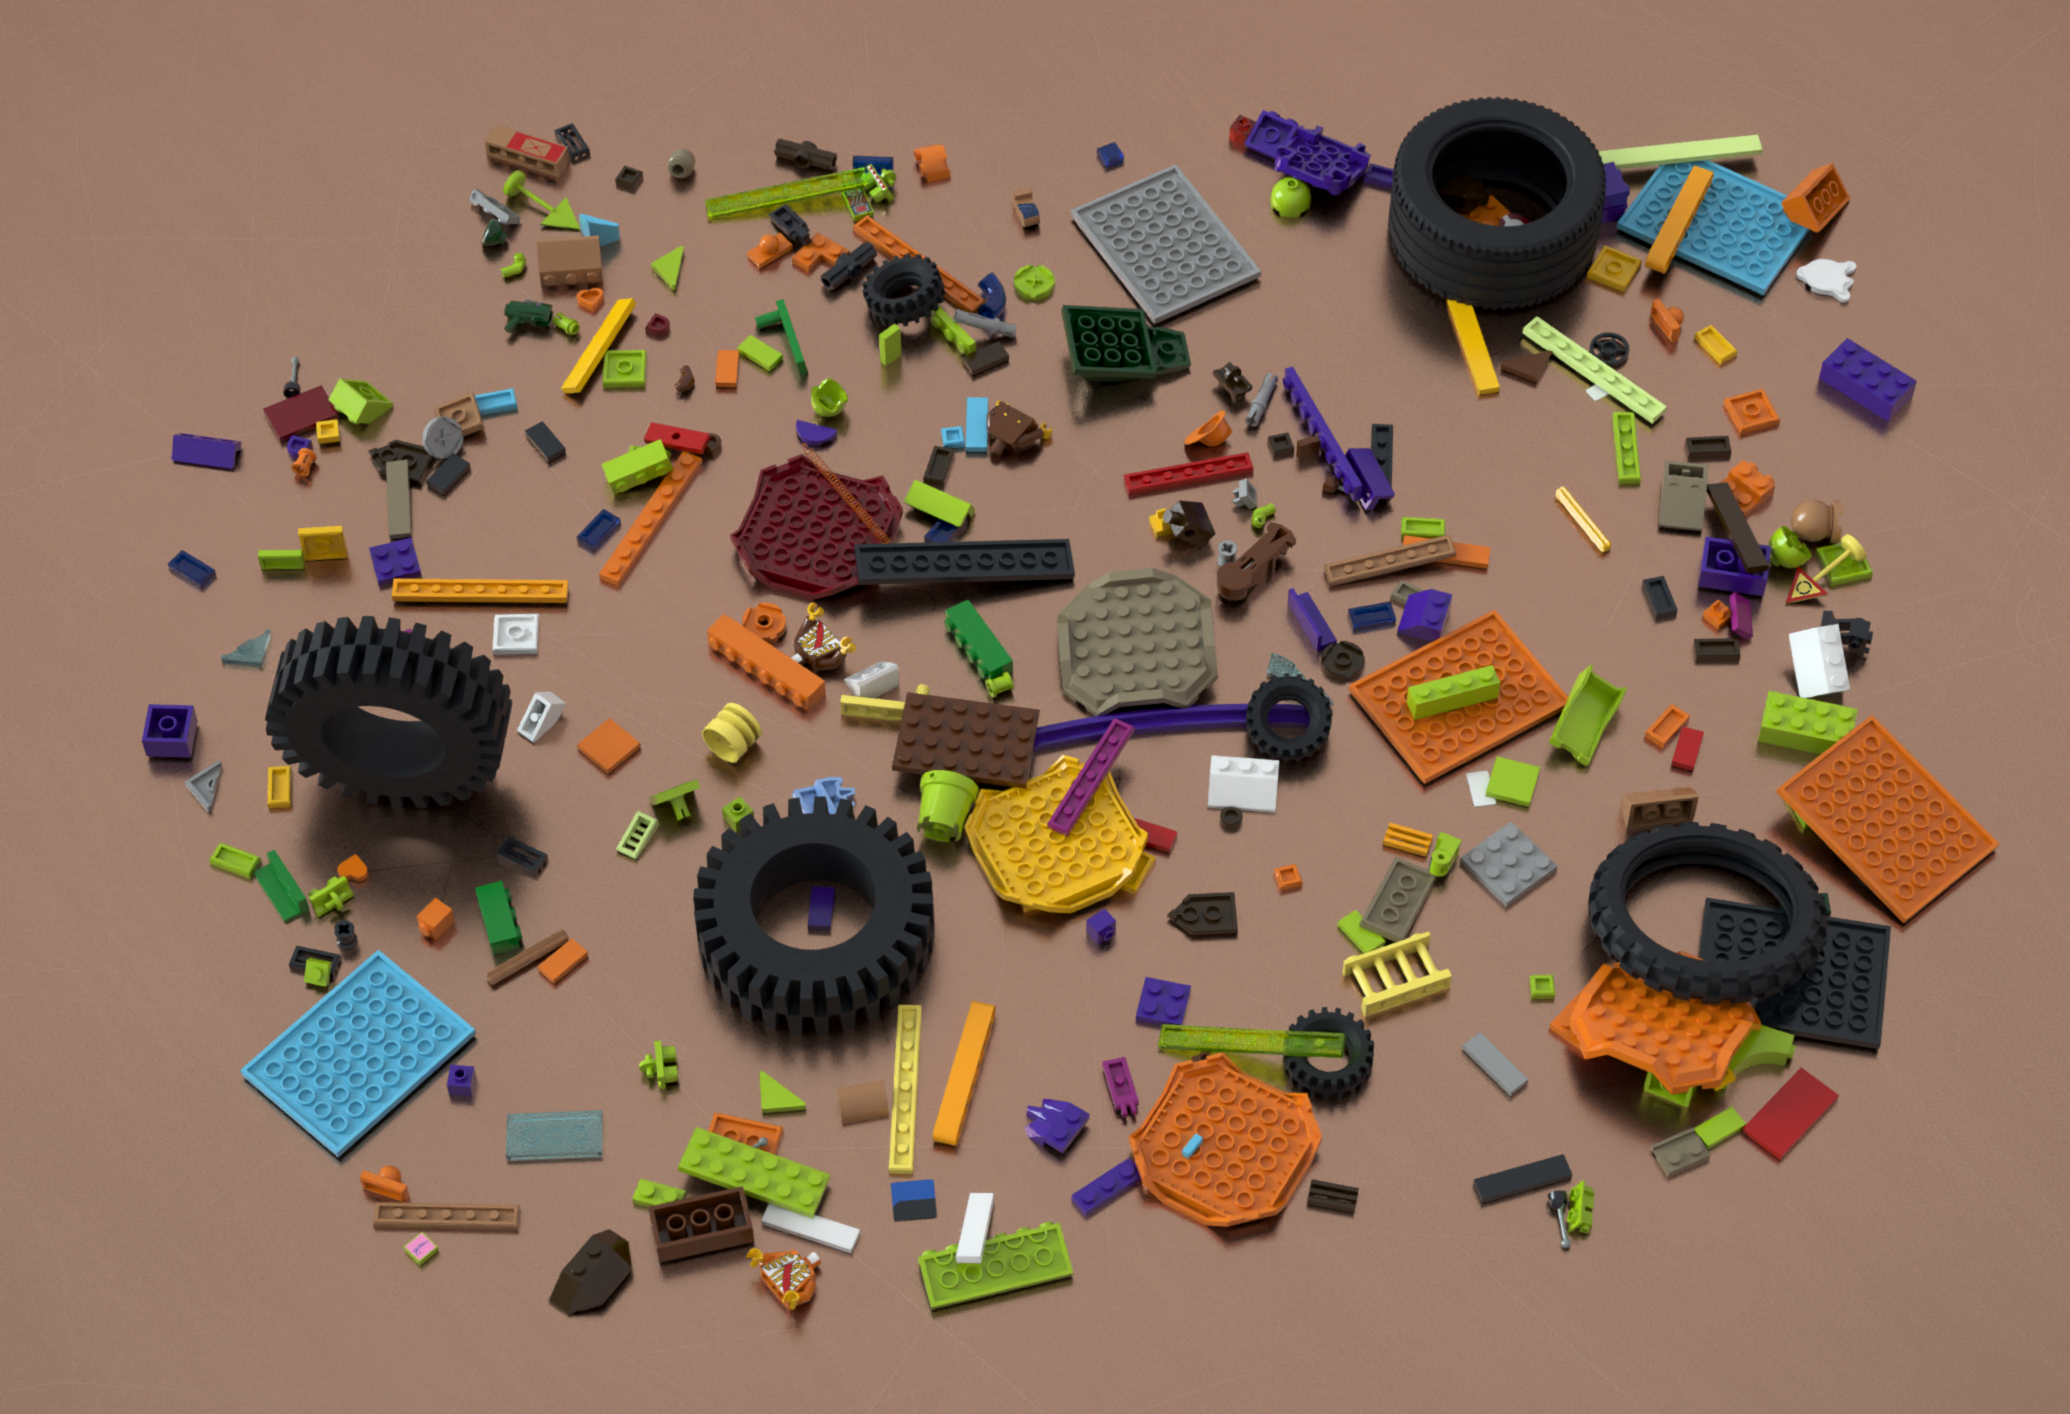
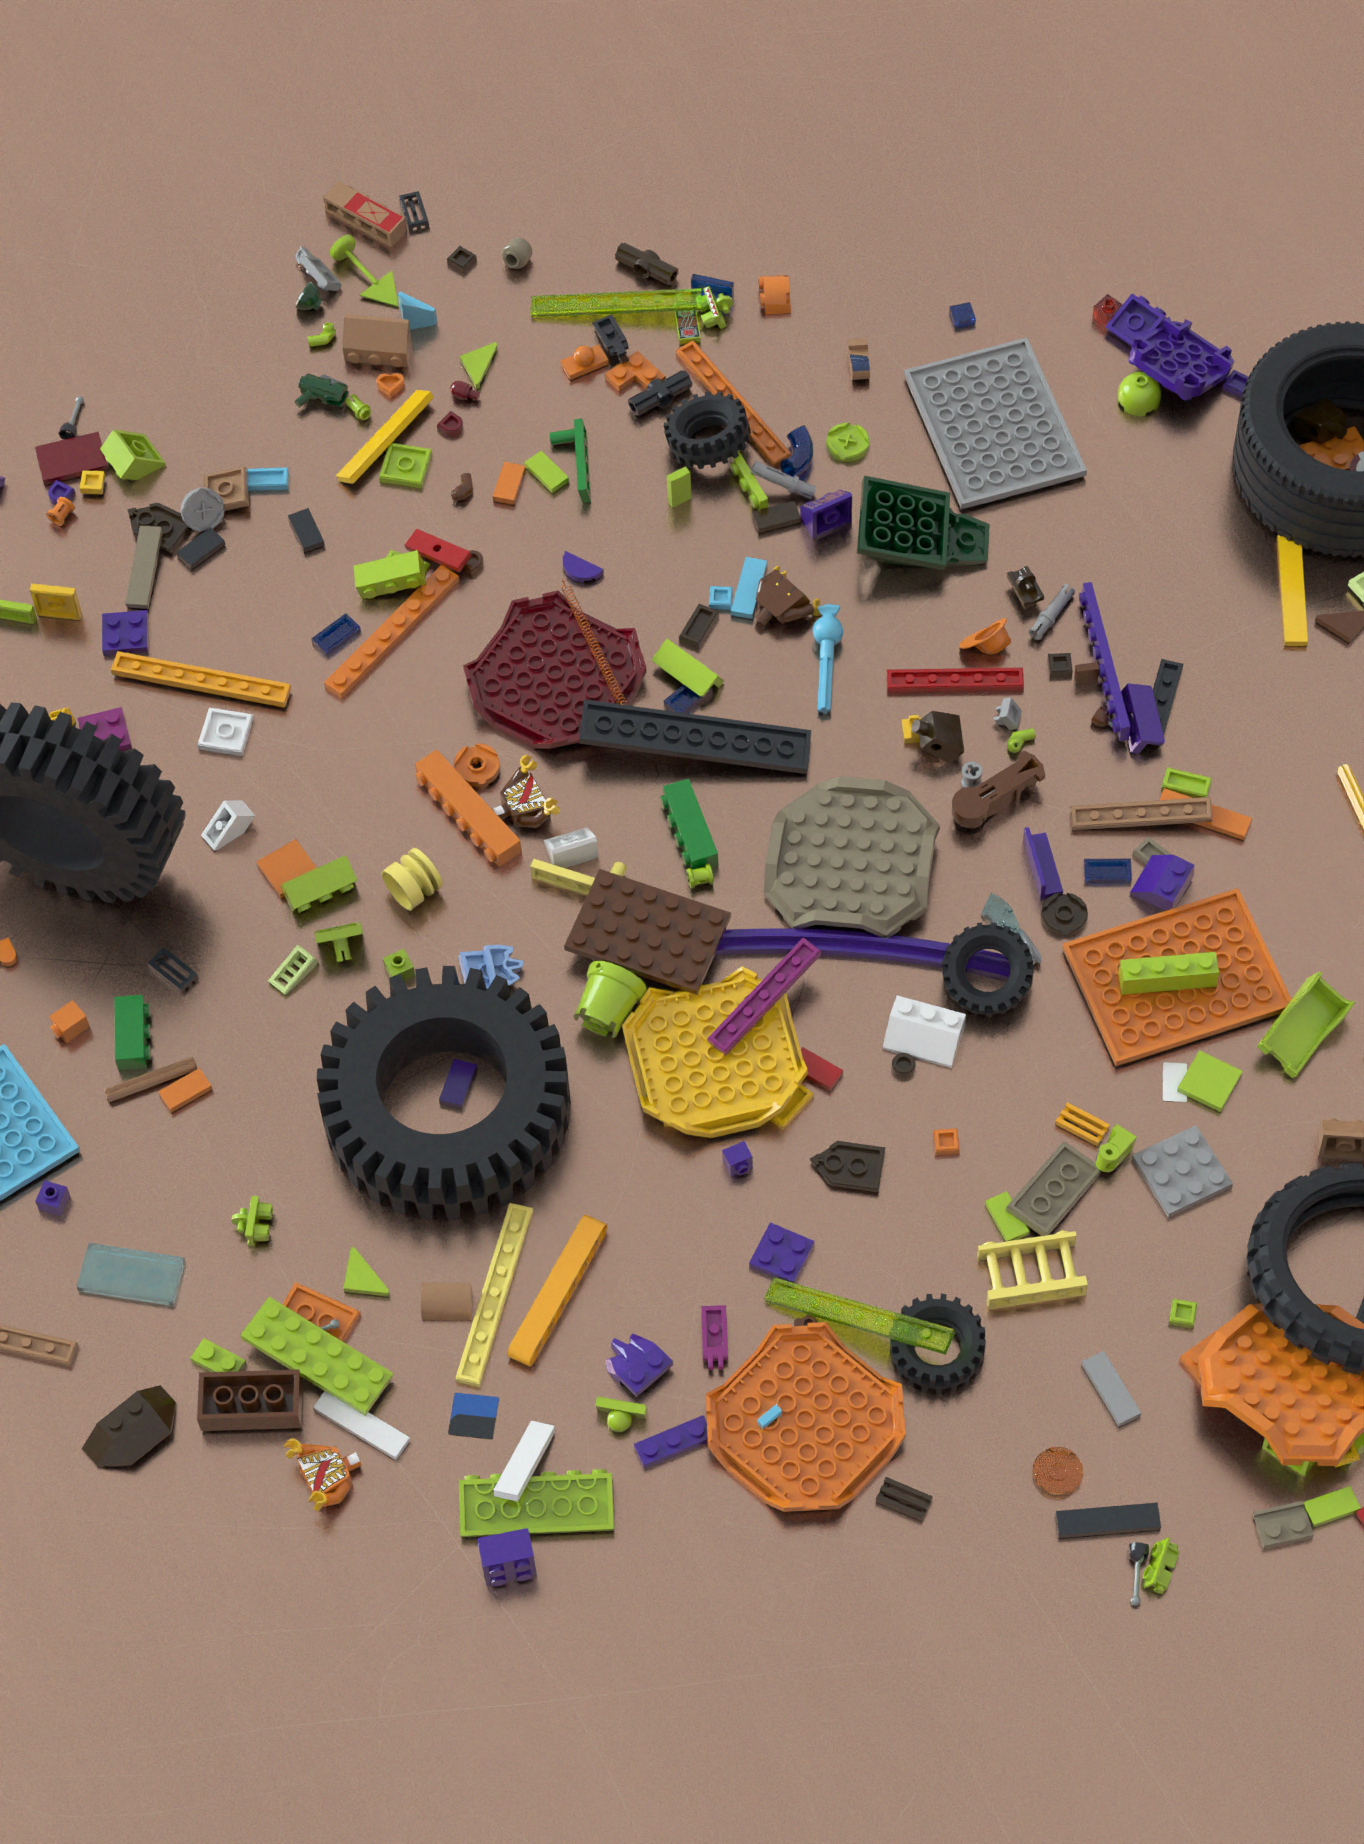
camera: 15 degrees right, 5 degrees up
lime helmet [811,378,848,417] -> none
none -> lime brick [280,855,358,913]
none -> dark red cylinder [450,381,480,401]
none -> dark purple brick [477,1528,537,1586]
none -> lime tile [595,1396,648,1432]
none -> dark purple slope [800,490,852,539]
none -> medium azure piece [812,604,844,714]
none -> clear orange tile [1032,1447,1083,1497]

